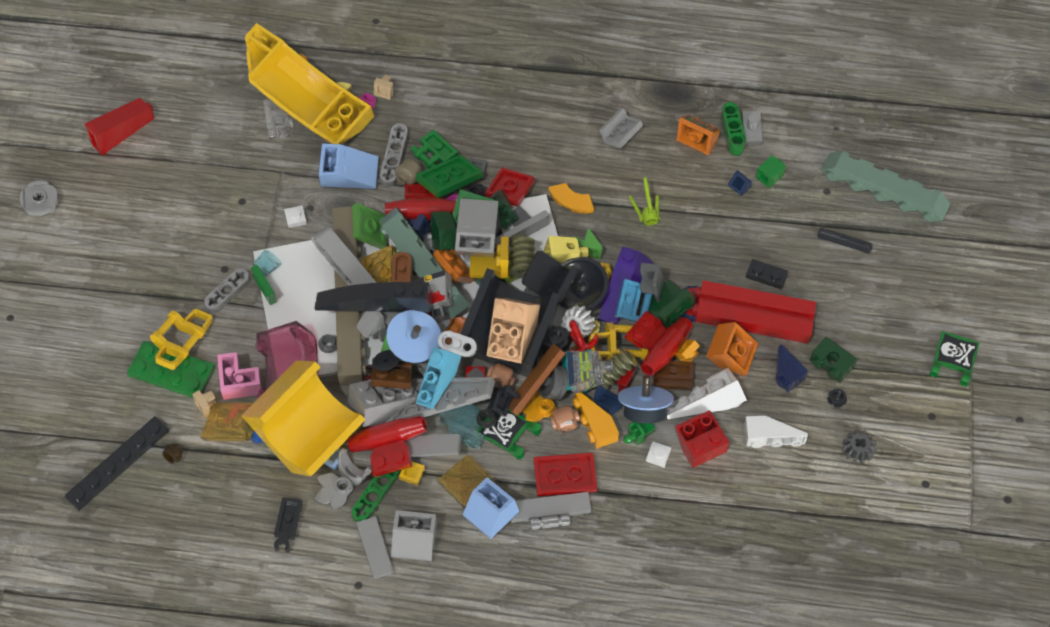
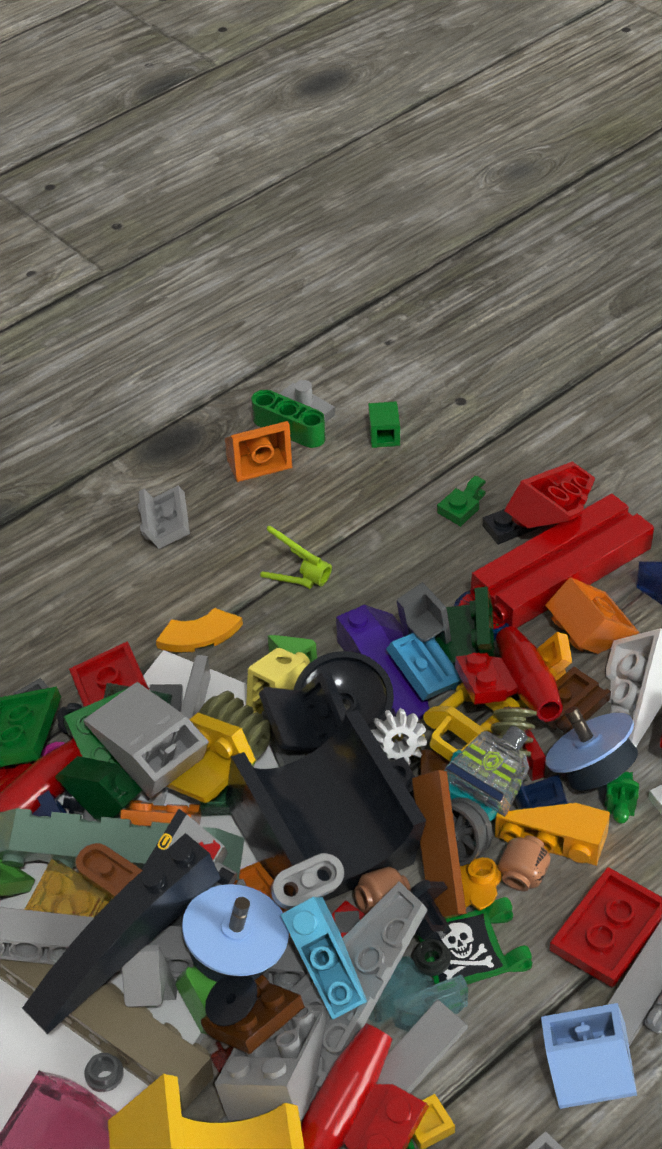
camera: 45 degrees left, 15 degrees down
clear yellow plate [438,455,495,509] -> none
light nougat slope [486,298,540,363] -> none
red piece [569,320,598,356] -> none
dark blue slope [728,170,752,196] -> none
black axle [817,228,873,253] -> none
sand green brick [821,151,951,222] -> none
none -> green plate [437,476,486,527]
none -> red wedge [504,461,595,528]

